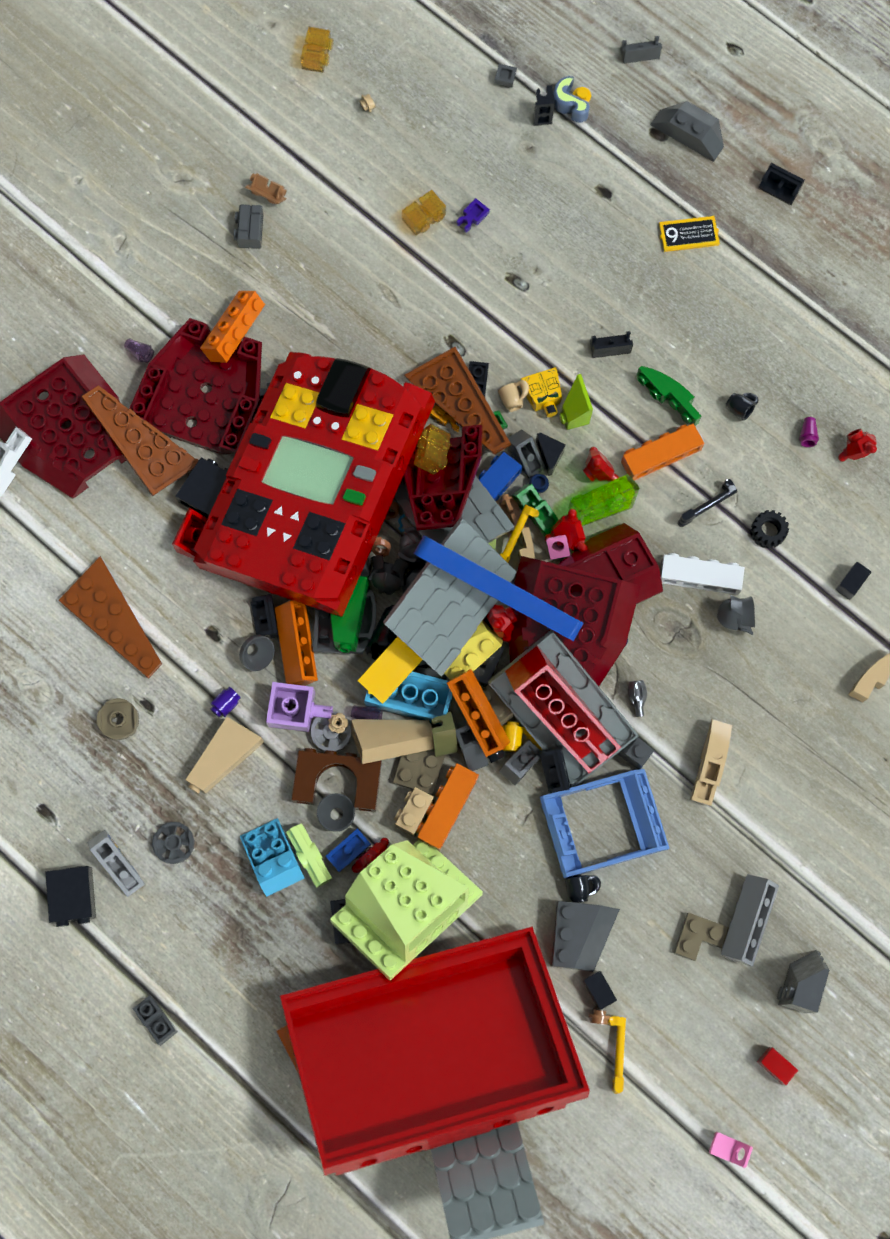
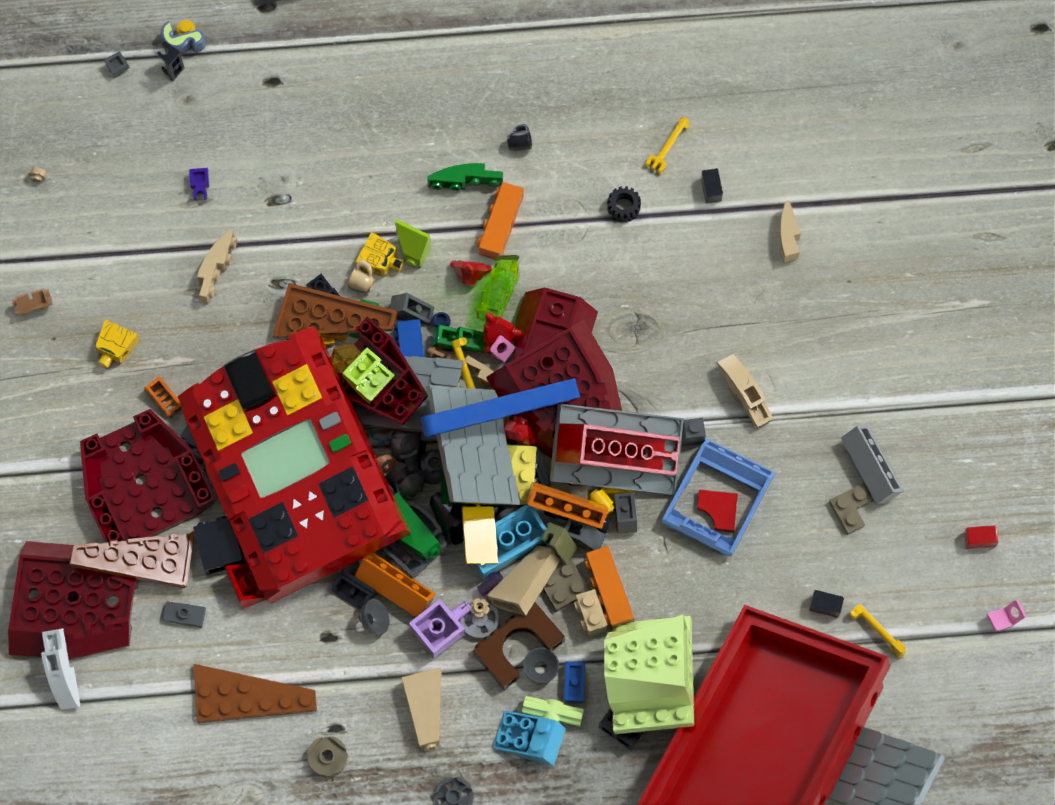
camera: 45 degrees left, 5 degrees down
clear purple cone [124,338,154,363] -> none
orange brick [200,291,265,363] -> none
dark purple brick [210,687,241,717] -> none
dark grey brick [234,204,264,249] -> none
red rock [352,838,389,873] -> none
clear yellow piece [402,190,446,236] -> none
black slope [536,432,566,476] -> none
black hinge [539,746,571,793] -> none
dark grey wedge [551,901,620,972] -> none
black piece [565,875,601,903] -> none
medium nougat plate [589,1009,610,1024] -> none
black hinge [590,331,633,358] -> none
flat silver piece [628,680,647,717] -> none
piece [659,216,720,252] -> none
white brick [660,553,745,595] -> none
black hinge [678,479,737,527] -> none
dark grey helmet [717,595,755,635] -> none
dark grey wedge [777,950,830,1014] -> none
magenta cone [799,417,819,448] -> none
red rock [838,429,877,462] -> none
none -> yellow torso [95,319,140,368]
none -> orange slope [144,376,182,417]
none -> dark grey plate [163,601,206,628]
none -> tan slope [197,230,237,304]
none -> lime slope [342,348,395,404]
none -> yellow hinge [644,116,690,175]
none -> red tile [697,489,738,532]

